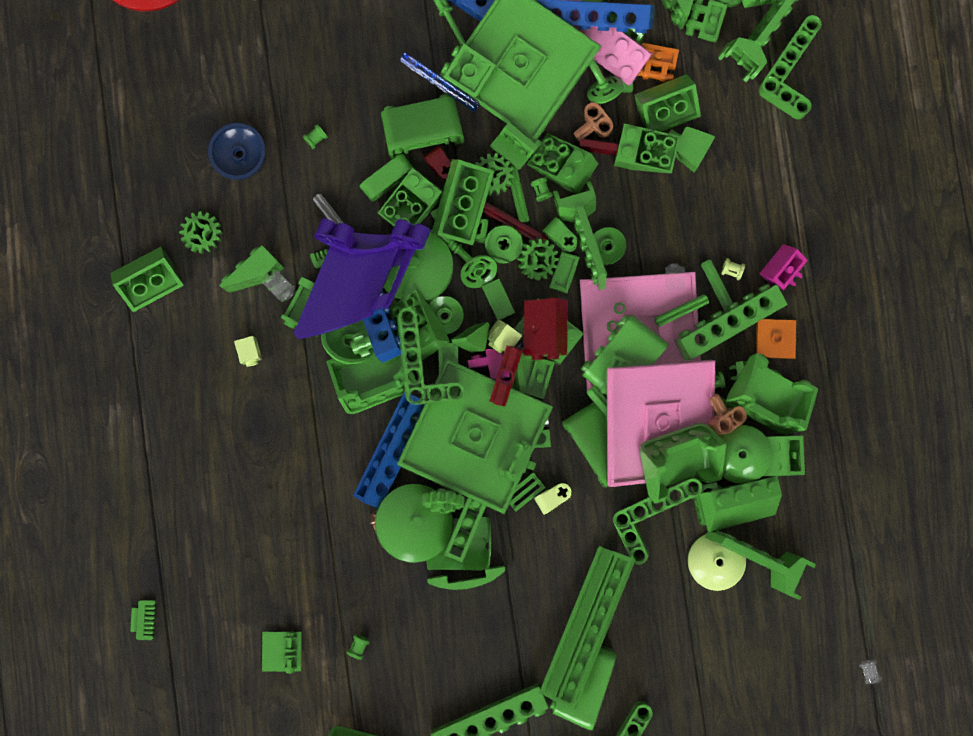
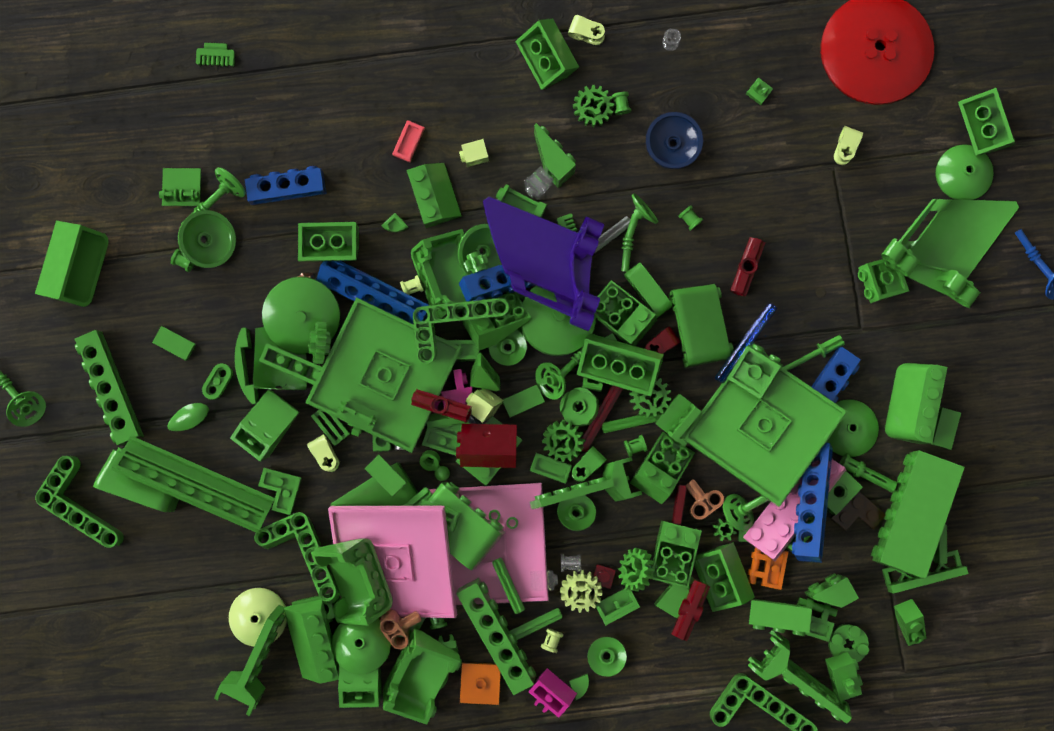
camera: 90 degrees right, 0 degrees up
none -> bright green tile [152,326,196,361]
none -> bright green arm [167,403,209,431]
none -> bright green dish [178,210,236,268]
none -> bright green dish [181,167,246,224]
none -> bright green plate [202,363,233,400]
none -> bright green slope [230,389,300,461]
none -> blue brick [245,166,326,205]
none -> bright green plate [259,468,302,515]
none -> bright green slope [298,222,359,262]
none -> bright green tile [365,455,407,497]
none -> bright green tile [381,213,409,233]
none -> coral tile [392,120,425,163]
none -> yellowish green bush [400,275,424,295]
none -> bright green slope [407,163,462,228]
none -> bright green plate [420,450,450,481]
none -> yellowish green gear [560,570,602,613]
none -> clear bush [561,554,581,572]
none -> yellowish green piece [568,15,605,45]
none -> bright green tile [569,674,589,700]
none -> bright green dish [587,637,627,677]
none -> dark red plate [593,564,616,589]
none -> bright green hinge [596,588,640,626]
none -> bright green bush [612,92,631,115]
none -> bright green gear [618,548,655,591]
none -> bright green dish [621,193,658,272]
none -> clear bush [662,29,681,51]
none -> dark red piece [671,579,710,641]
none -> bright green gear [712,518,737,541]
none -> dark red piece [730,237,765,297]
none -> bright green tile [746,78,773,105]
none -> bright green brick [749,599,812,636]

